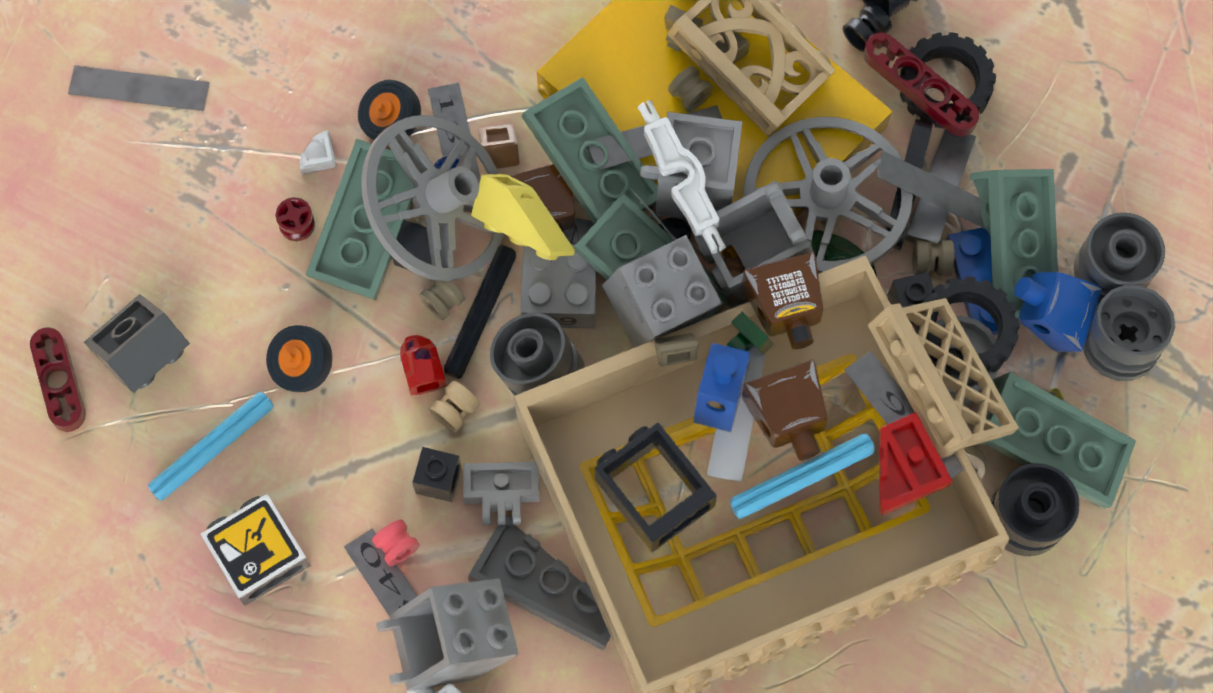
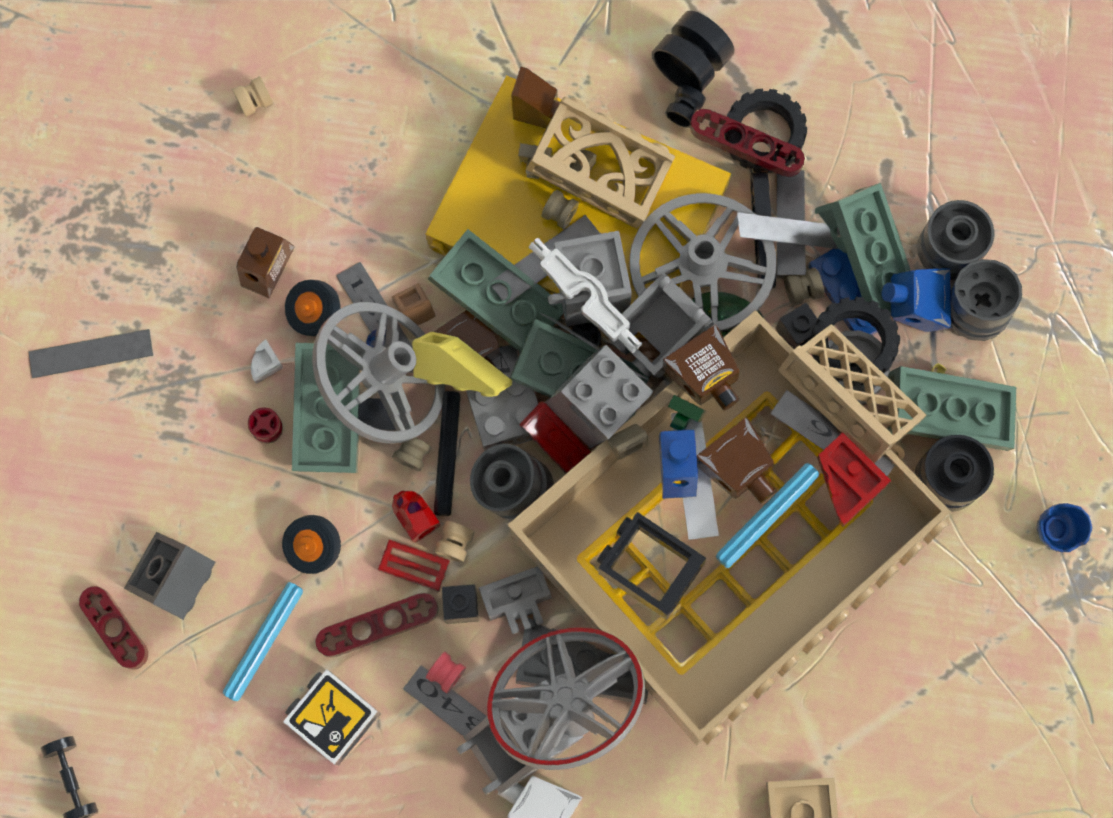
camera: 15 degrees left, 5 degrees up
none -> reddish brown torso [236,227,295,299]
none -> dark red beam [315,593,439,658]
none -> red tile [378,540,450,592]
none -> light grey wheel [487,627,645,770]
none -> red tile [519,402,591,474]
none -> blue hair [1036,503,1093,553]

